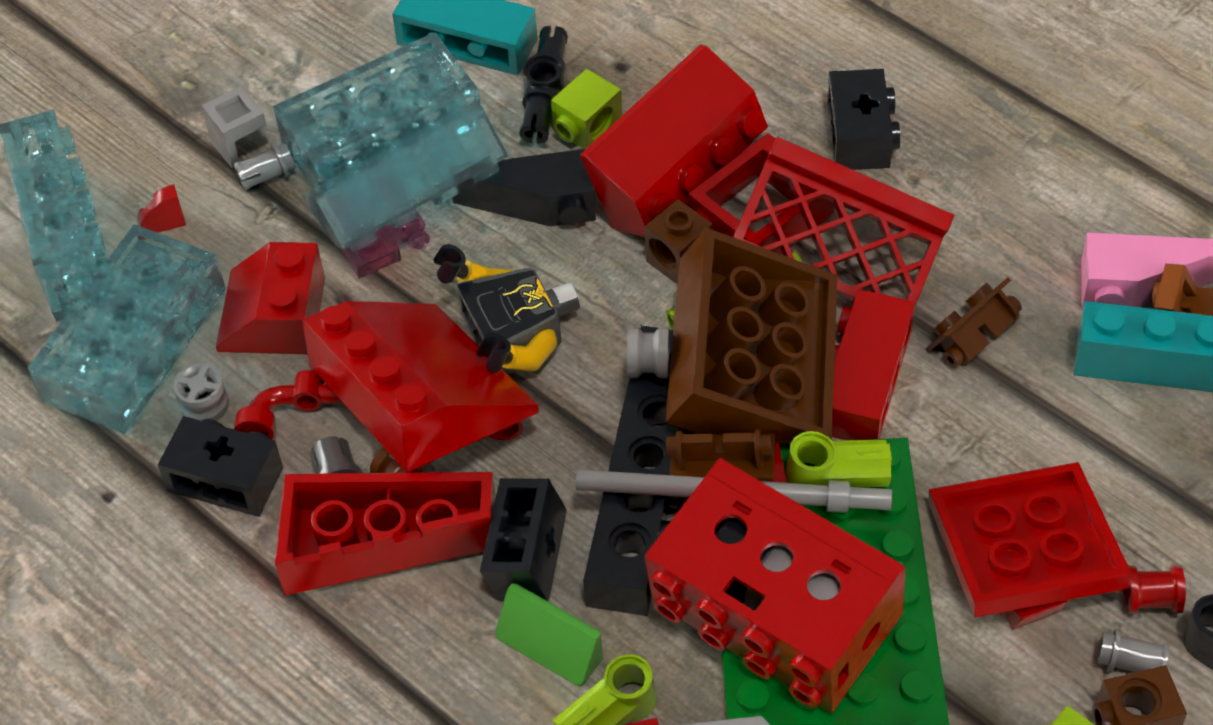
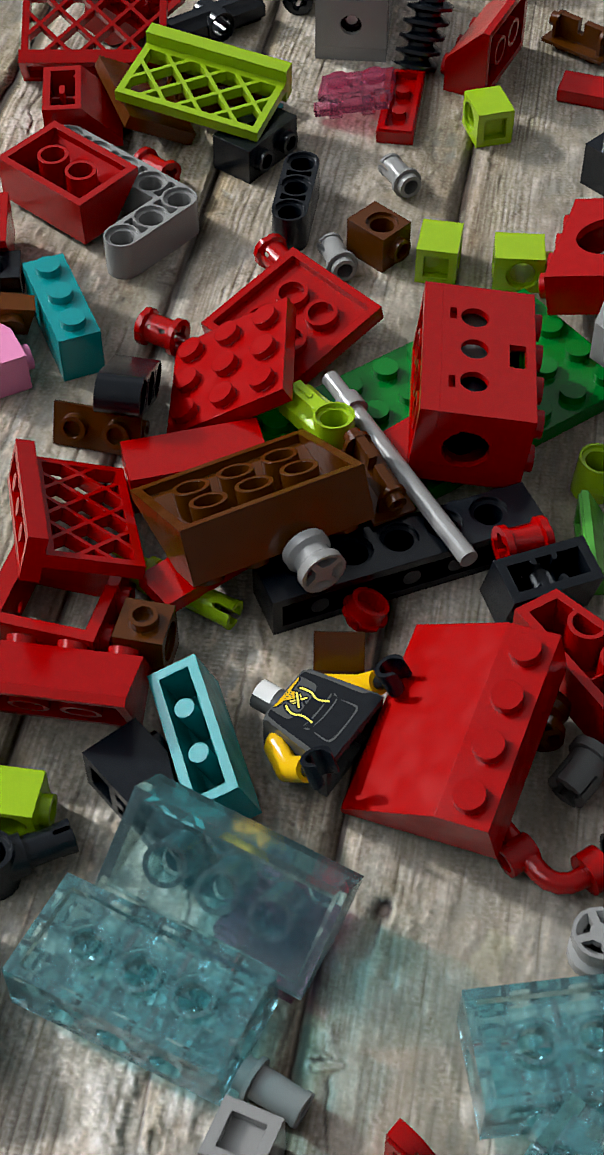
camera: 125 degrees left, 5 degrees down
red slope [216,242,325,355] -> none
none -> black beam [93,354,162,418]
none -> red bush [134,307,191,357]
none -> teal brick [147,653,262,836]
none -> red plate [167,297,297,433]
none -> reddish brown slope [313,630,365,674]
none -> red plate [342,587,389,633]
none -> red bush [491,515,556,560]

